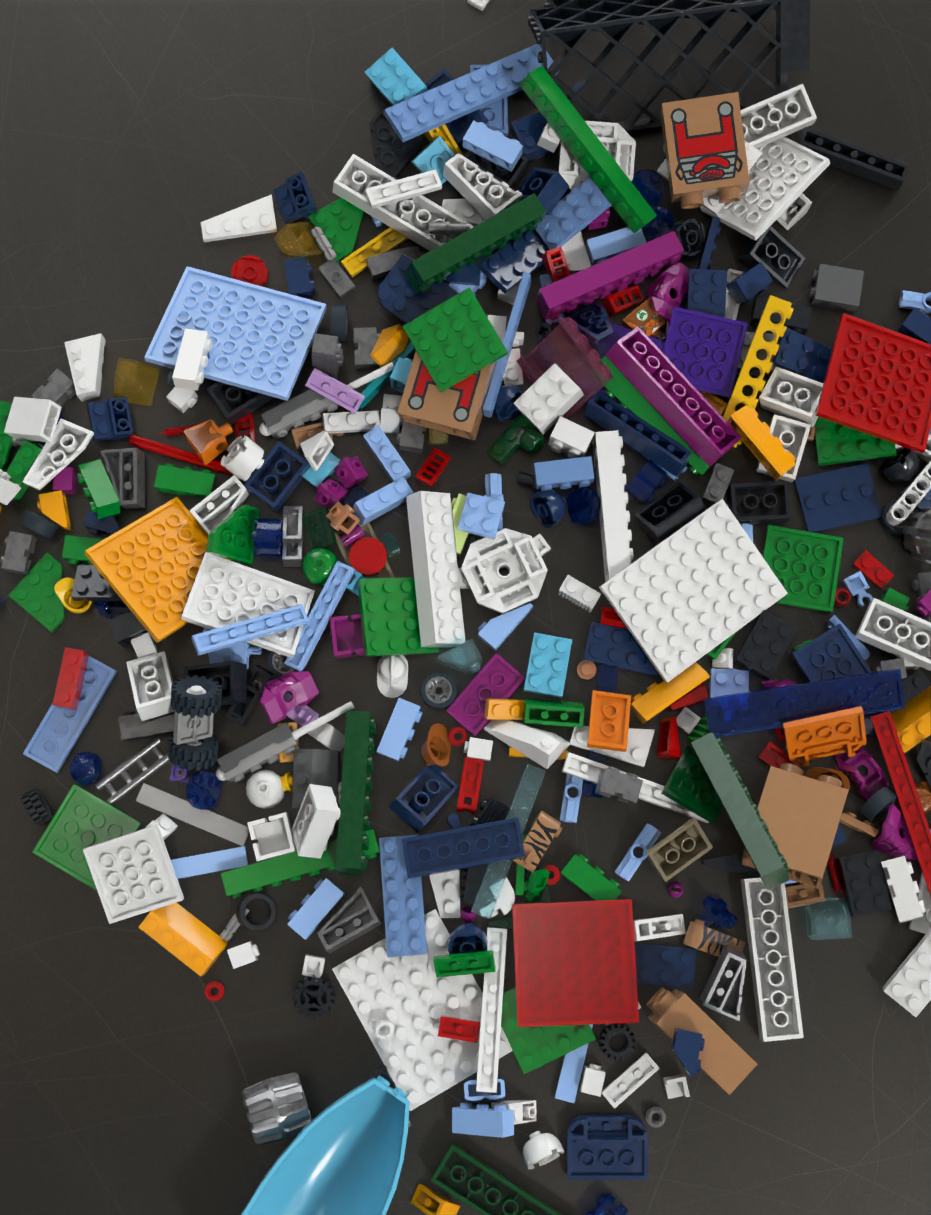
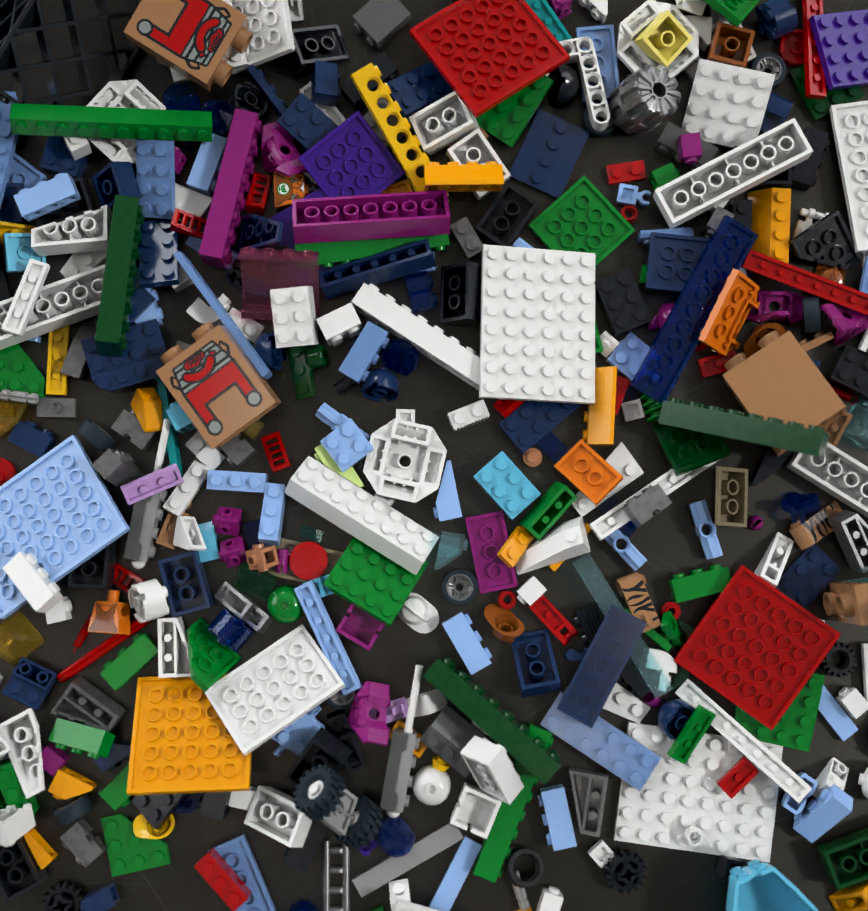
camera: 50 degrees left, 5 degrees up
light blue tile [191,604,309,656] -> none
green plate [403,287,508,393] -> none
flat silver pin [429,221,467,236] -> none
red slope [657,717,680,760] -> none

